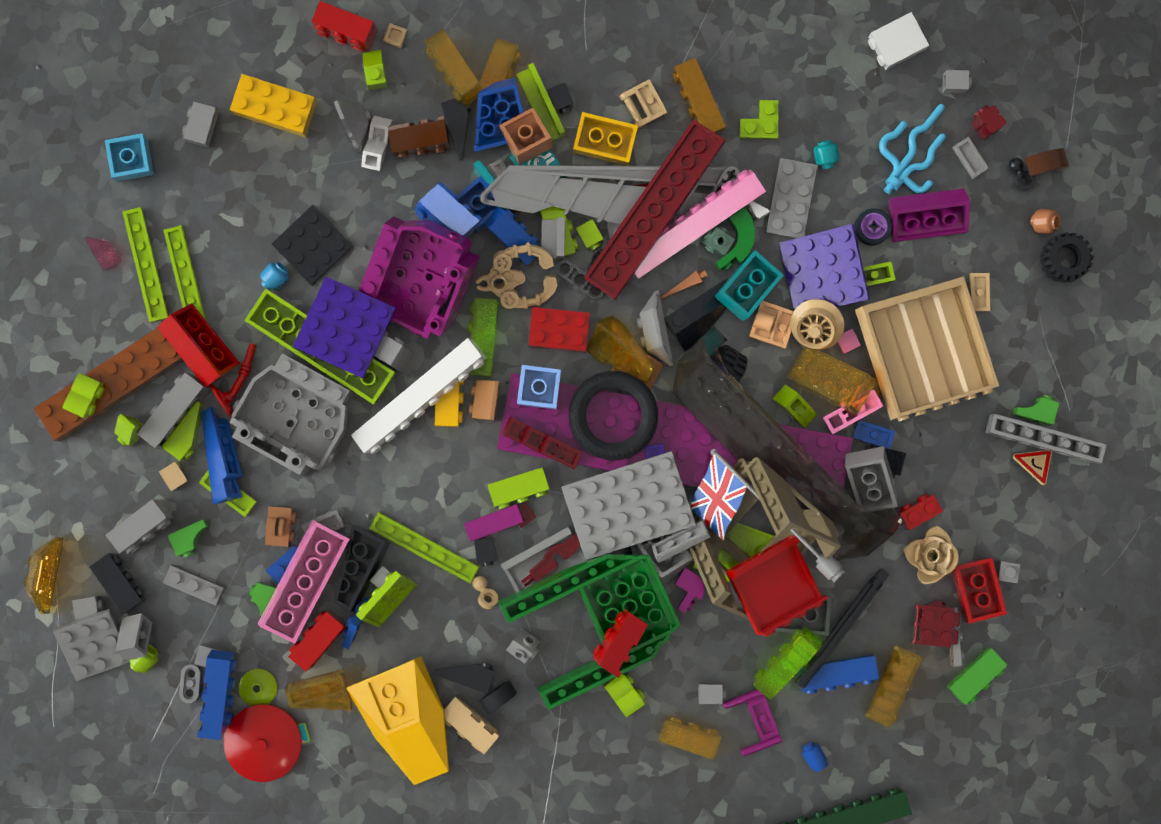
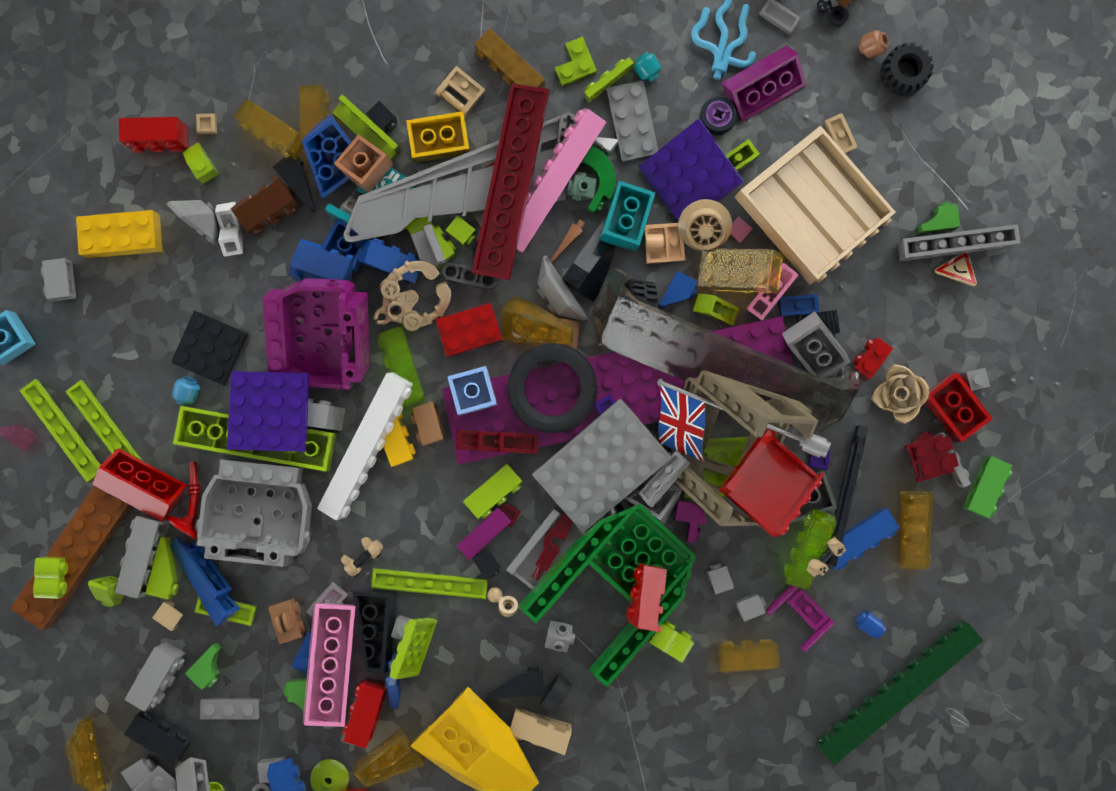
camera: 15 degrees left, 0 degrees up
none -> tan piece [341,537,384,577]
none -> lime plate [584,57,634,103]
none -> blue slope [658,271,698,308]
none -> light grey brick [706,563,734,594]
none -> tan piece [806,537,846,577]
none -> dark purple tile [808,451,831,470]

